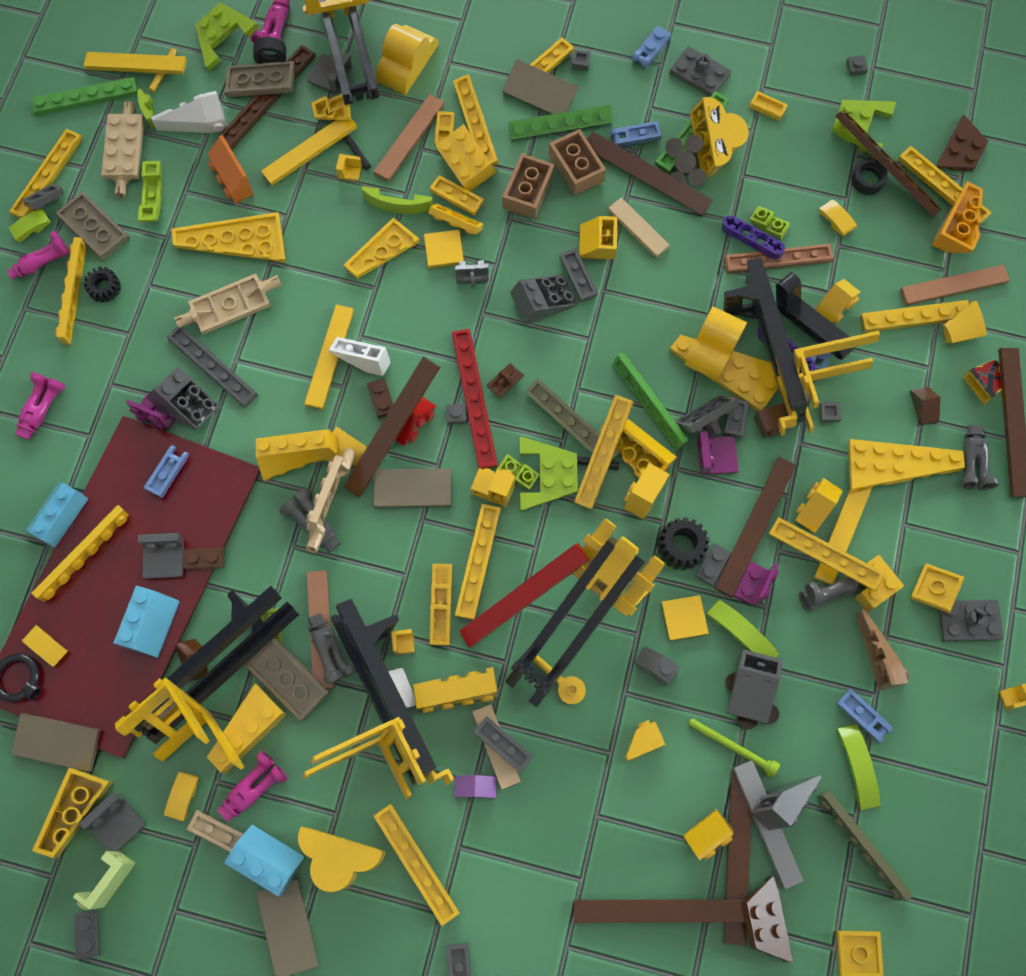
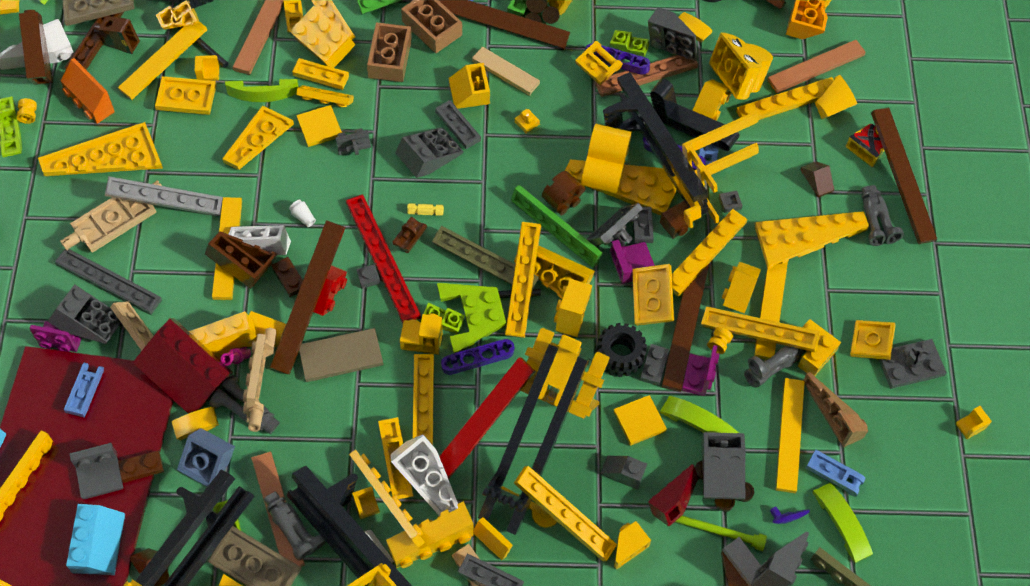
camera: 15 degrees left, 10 degrees down
none -> yellow wheel [16,98,37,124]
none -> reddish brown slope [19,10,53,85]
none -> reddish brown torso [94,16,140,54]
none -> light grey tile [105,176,223,216]
none -> tan tile [110,302,153,351]
none -> dark red slope [132,318,233,414]
none -> yellow plate [155,76,216,115]
none -> yellow slope [172,407,219,441]
none -> sand blue slope [177,428,235,487]
none -> reddish brown wedge [205,231,278,289]
none -> dark pink pin [221,347,251,366]
none -> white cone [289,199,316,227]
none -> yellow plate [349,449,425,548]
none -> white wedge [390,435,458,516]
none -> light yellow axle [407,203,444,216]
none -> dark purple beam [441,339,515,375]
none -> yellow tile [473,517,513,560]
none -> yellow tile [514,109,540,133]
none -> yellow plate [514,466,617,561]
none -> reddish brown brick [542,171,586,216]
none -> yellow plate [575,41,623,86]
none -> yellow plate [632,264,674,326]
none -> dark grey slope [648,7,698,61]
none -> dark red slope [648,464,698,526]
none -> yellow plate [672,209,748,297]
none -> yellow wheel [707,327,733,354]
none -> yellow brick [709,32,773,100]
none -> dark purple bar [770,507,810,524]
none -> yellow tile [776,378,805,494]

